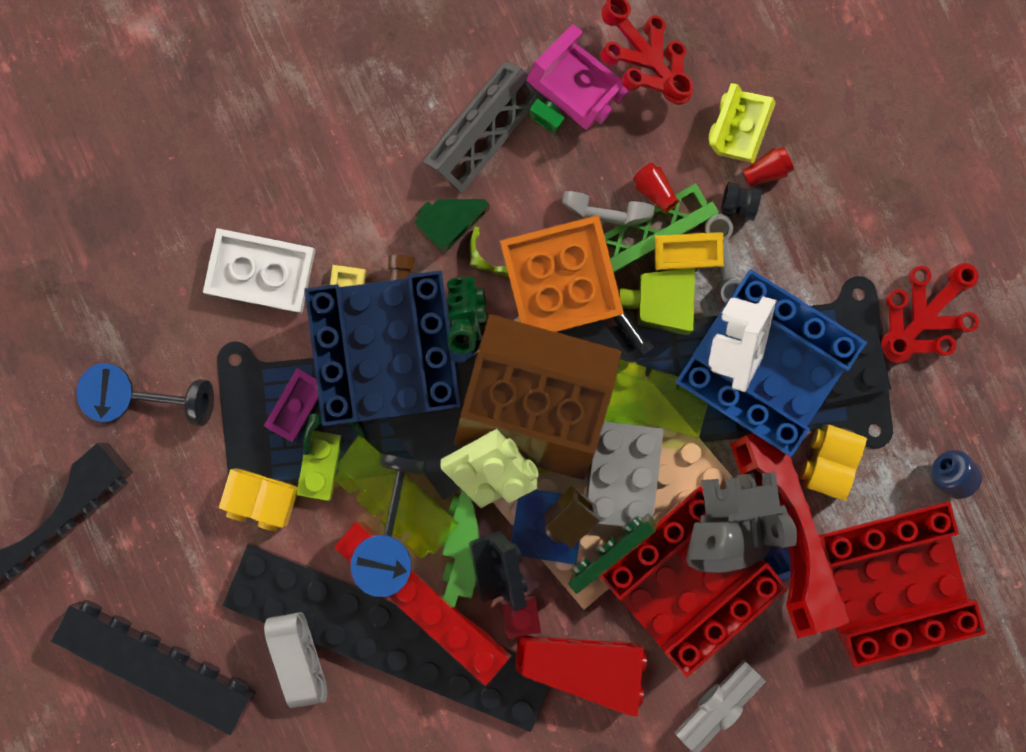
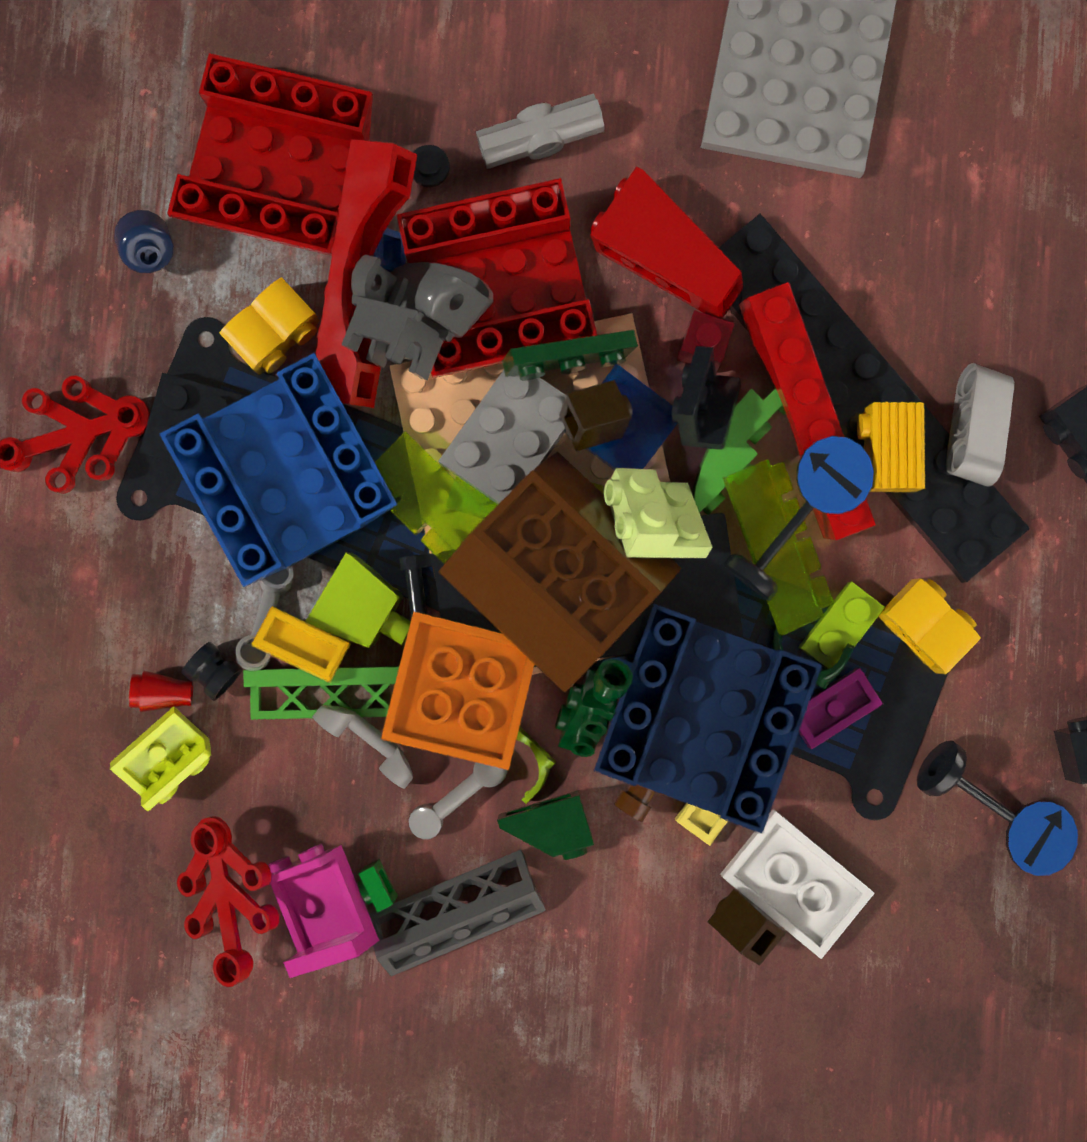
camera: 150 degrees left, 0 degrees up
red cone [633,163,679,213] -> none
white panel [709,297,776,392] -> none
none -> light grey bar [409,762,508,839]
none -> black plate [413,145,450,187]
none -> dark brown brick [707,889,787,966]
none -> yellow brick [857,402,925,492]

